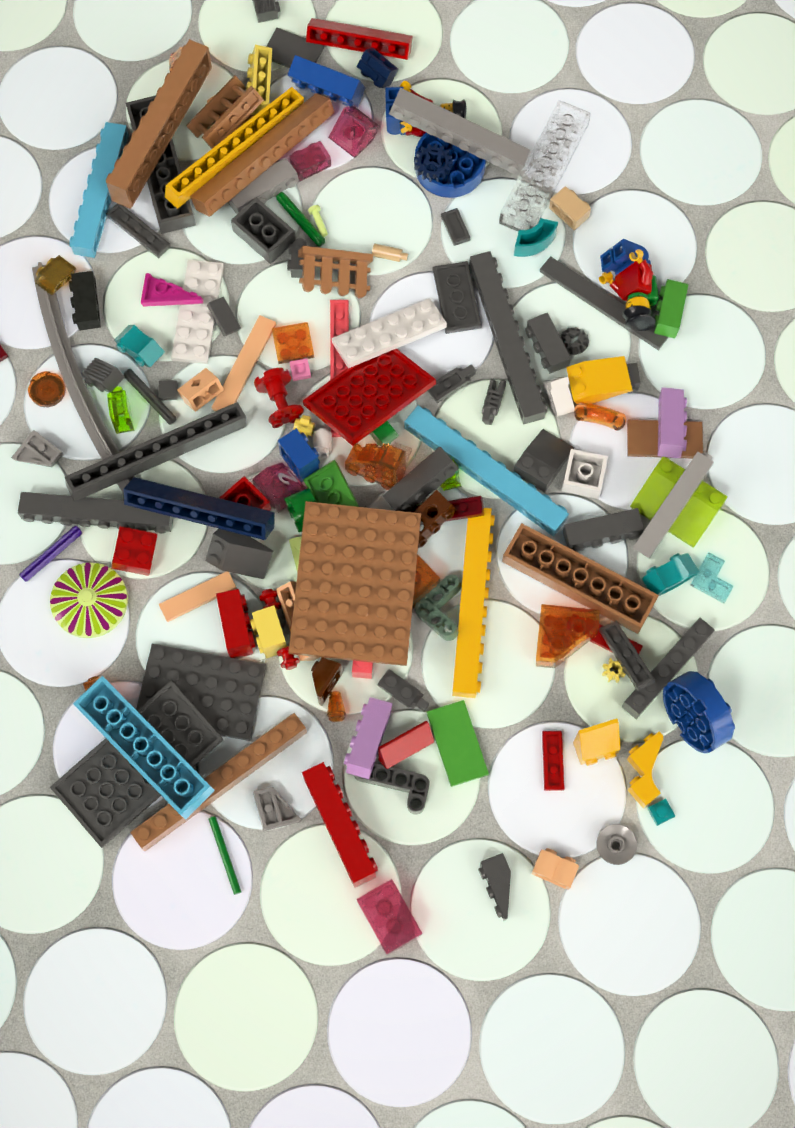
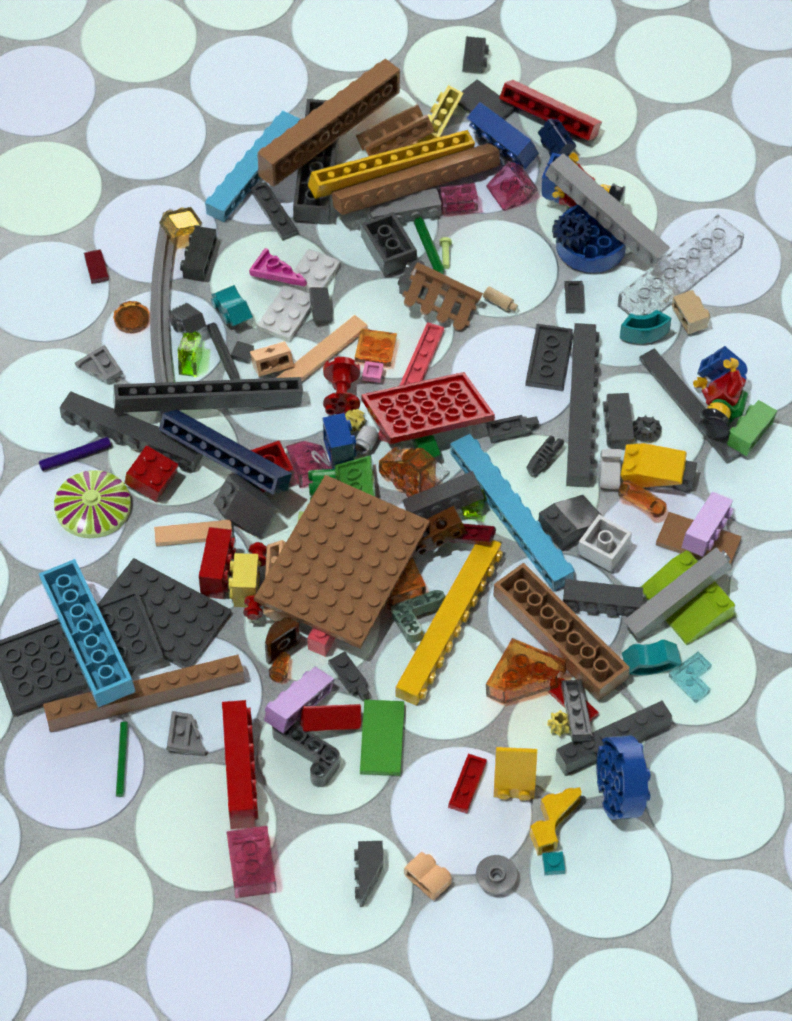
camera: 20 degrees right, 15 degrees down
white plate [332,298,447,368] -> none

